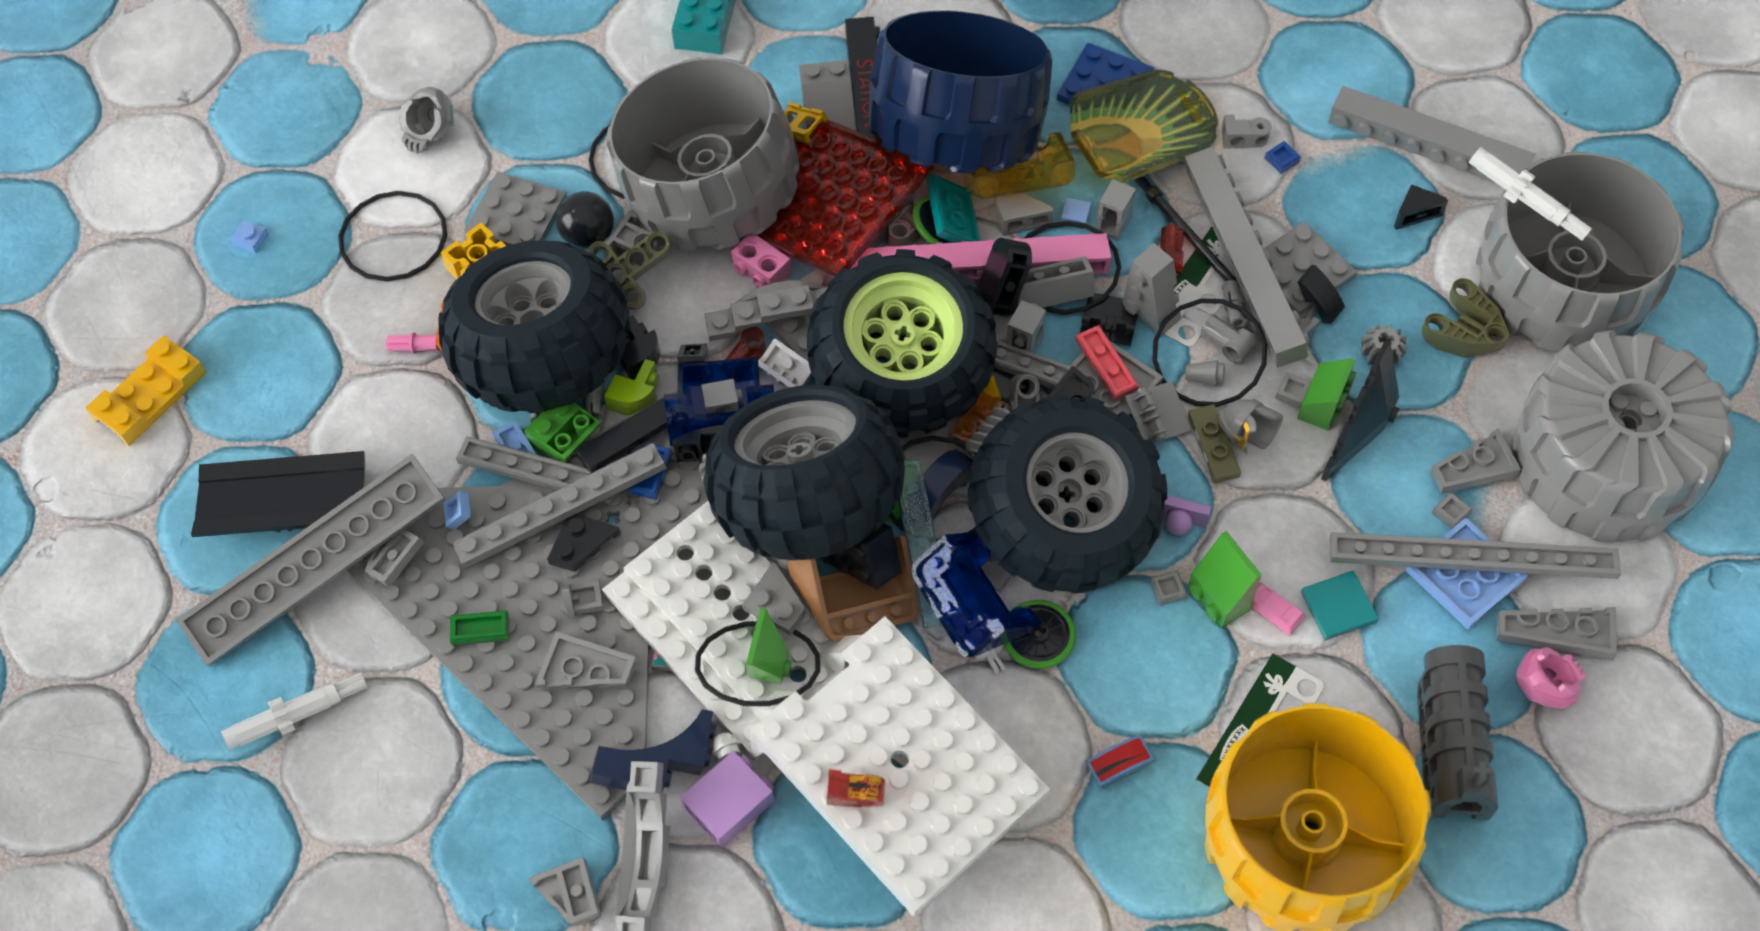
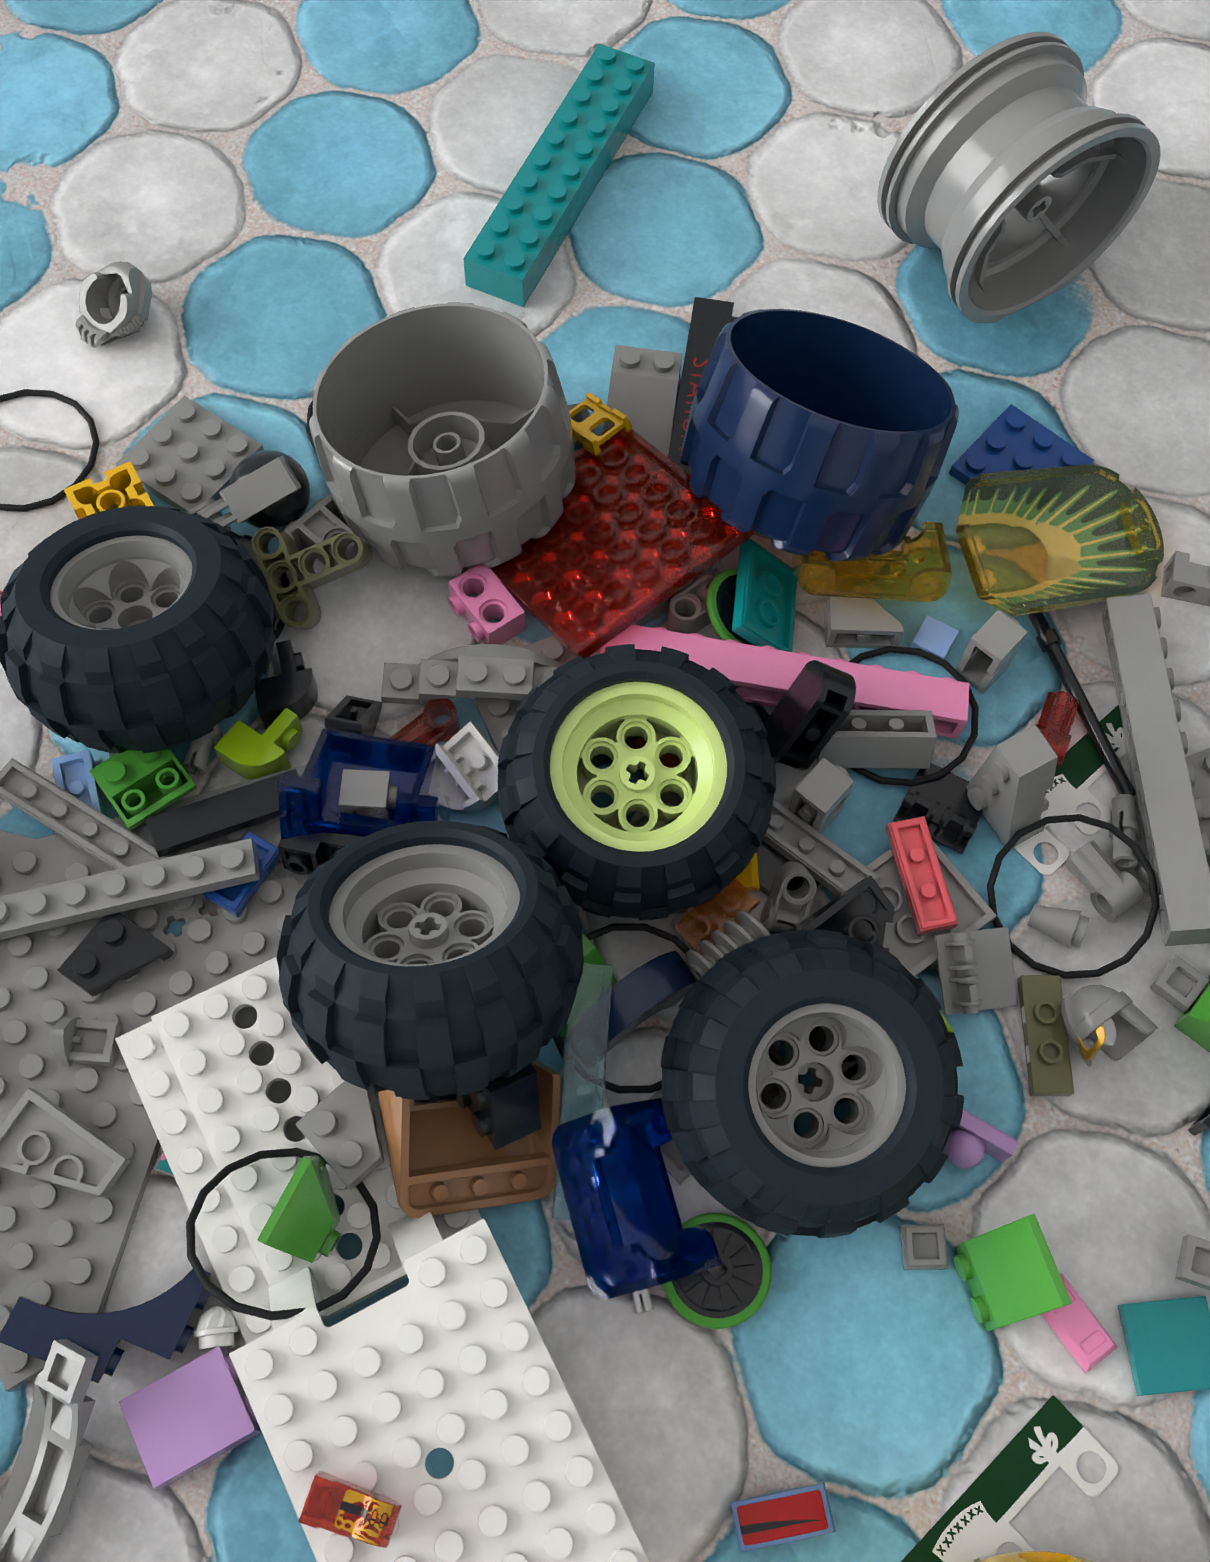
camera: 10 degrees right, 5 degrees up
none -> light grey arm [184,455,302,531]

